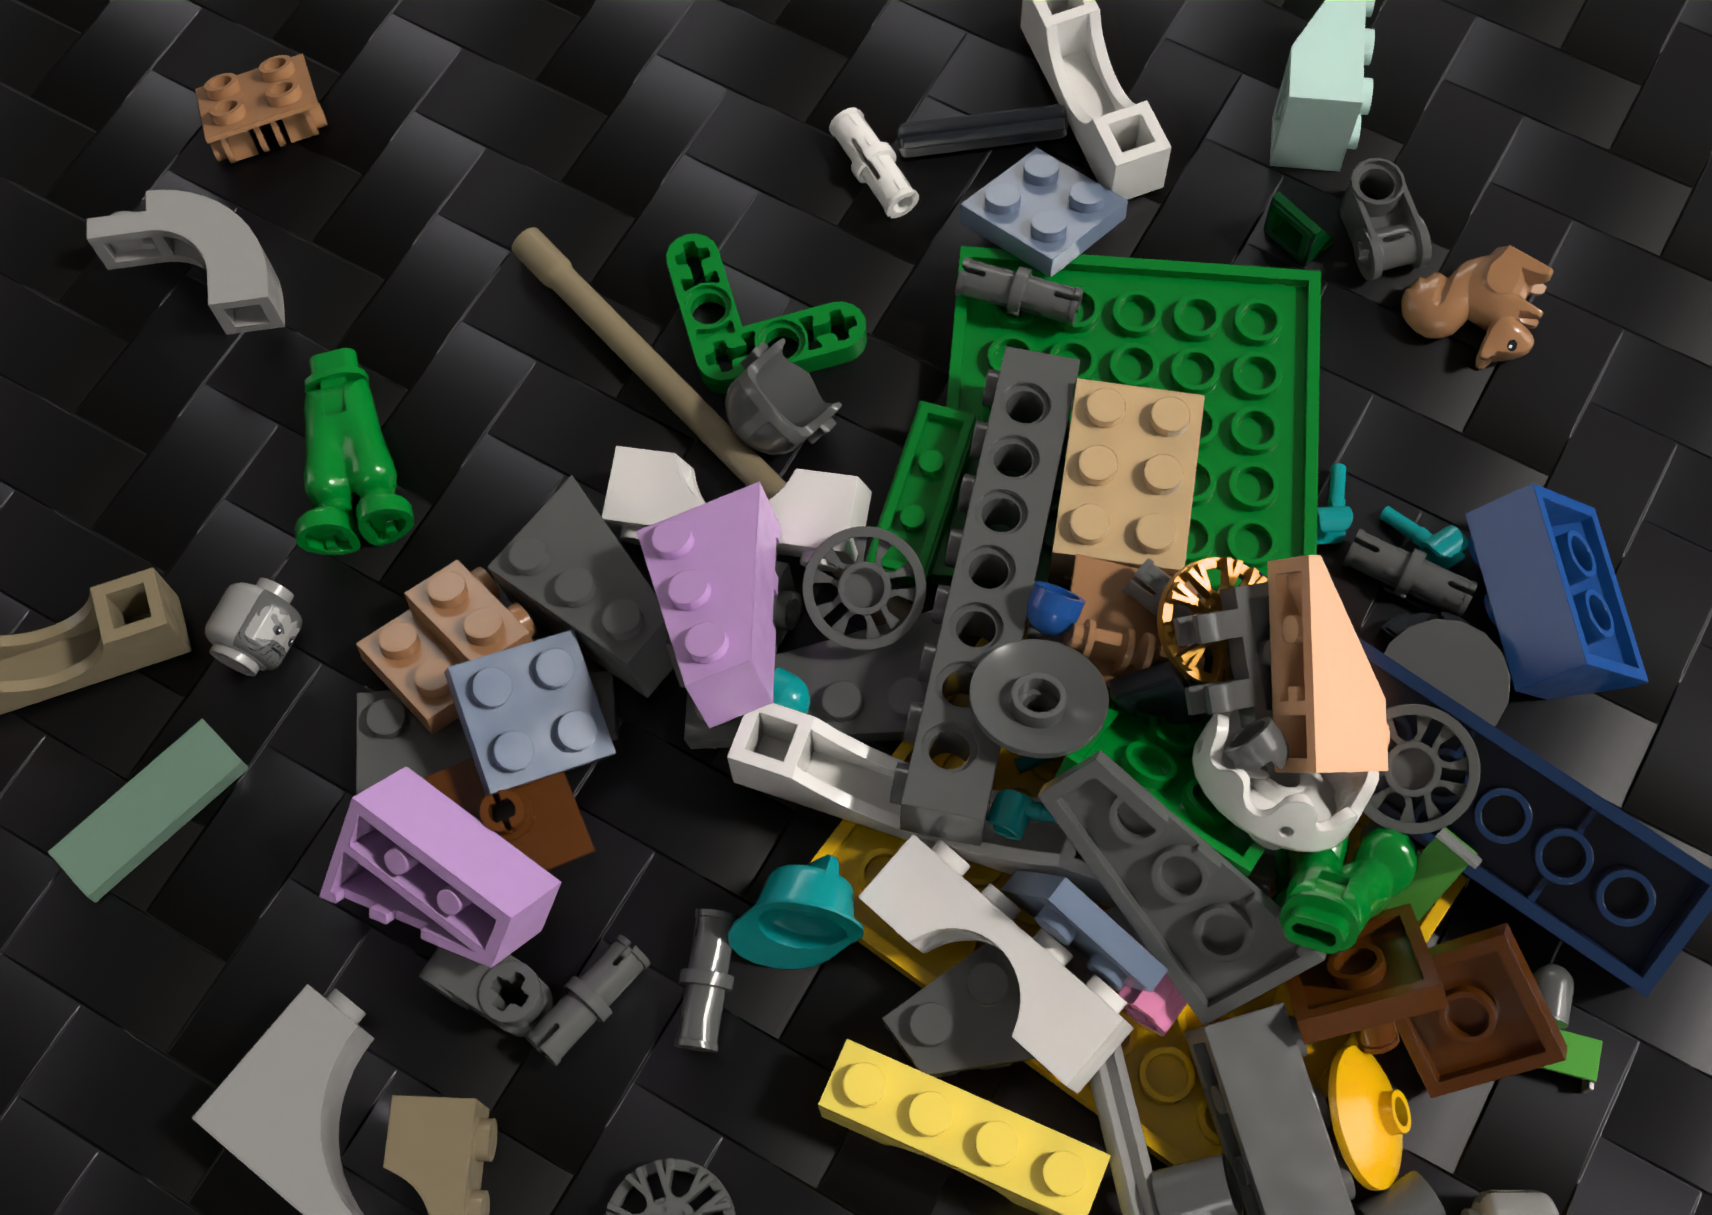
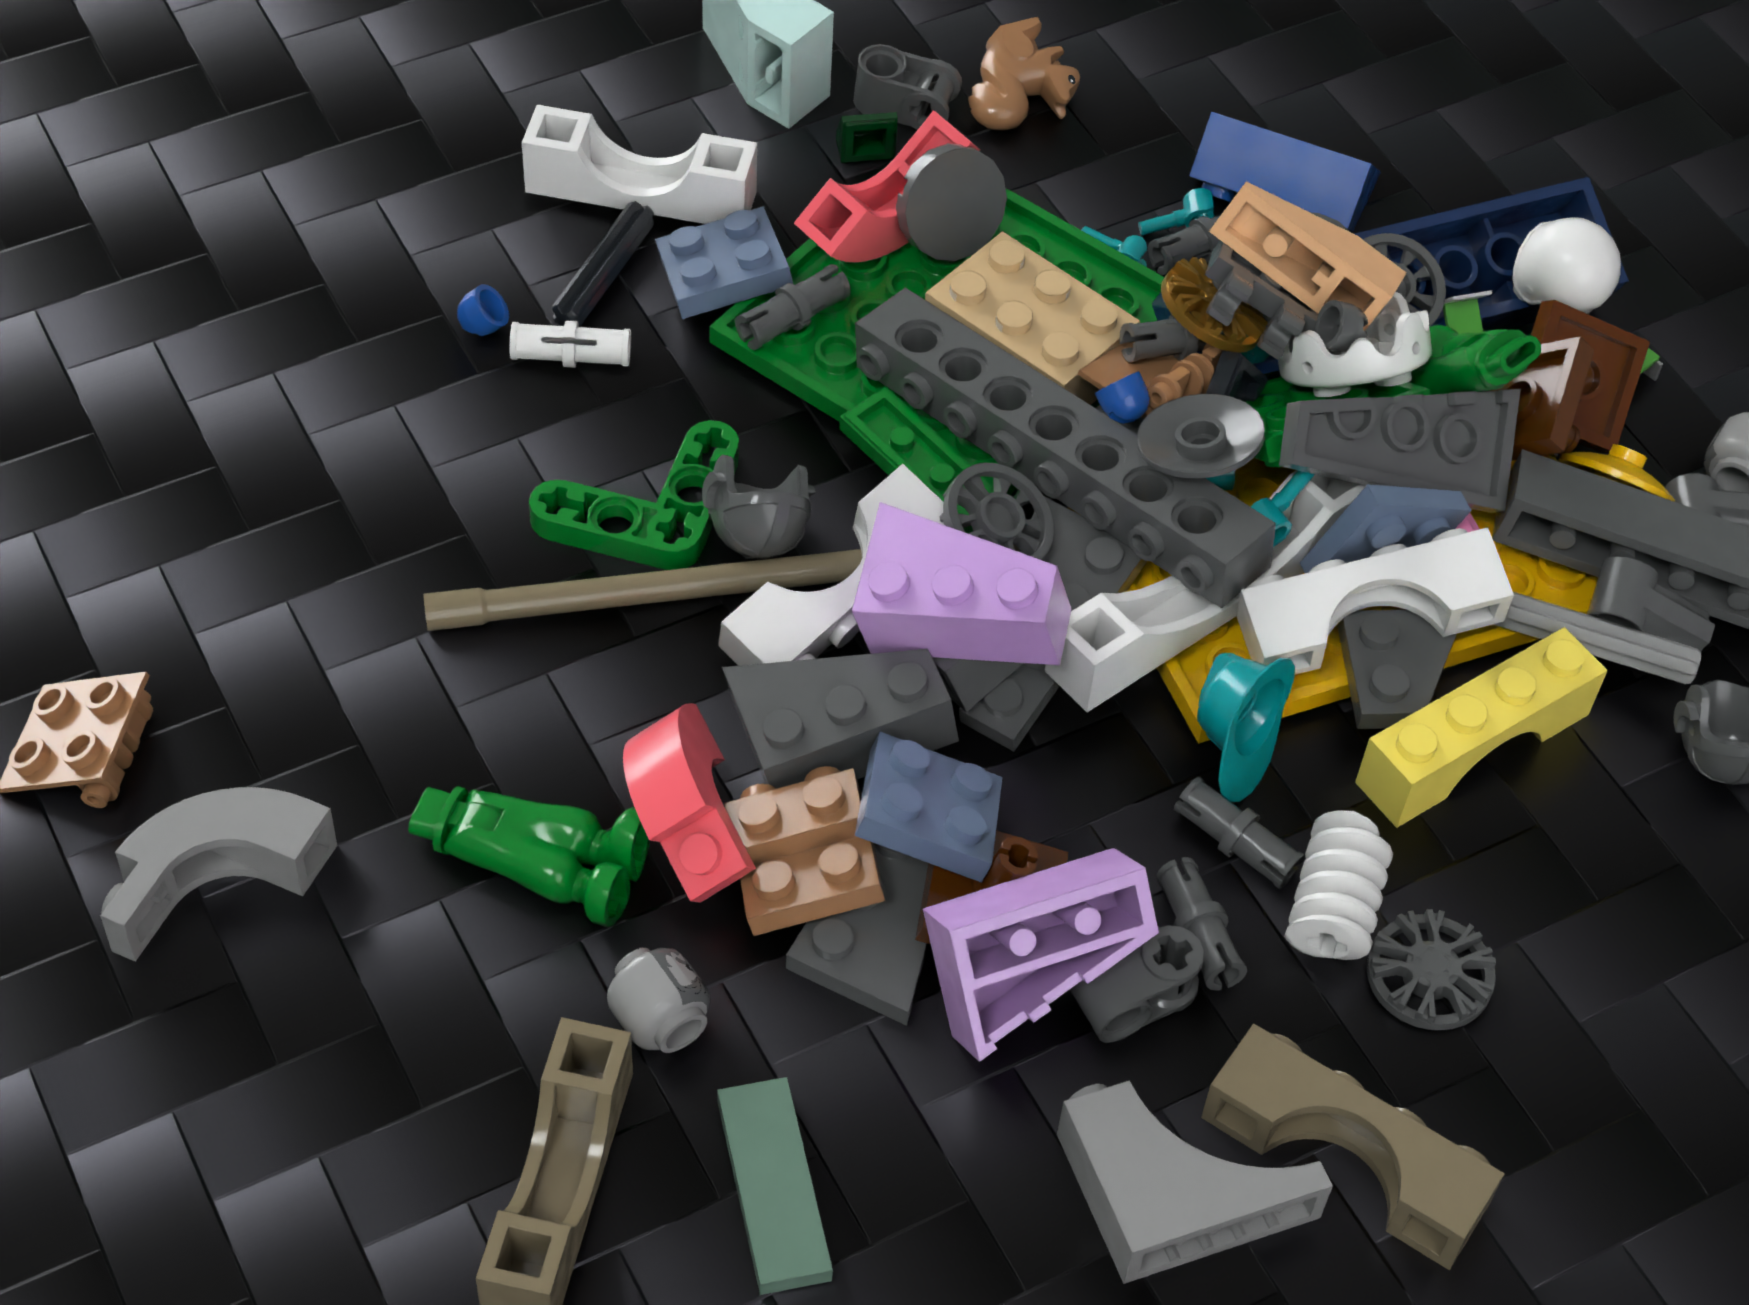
camera: 65 degrees left, 15 degrees down
none -> blue hinge [457,284,509,336]
none -> coral arch [623,703,756,903]
none -> coral arch [794,110,981,263]
none -> dark grey tile [896,143,1007,261]
none -> white piece [1284,810,1393,960]
none -> white helmet [1512,217,1621,314]

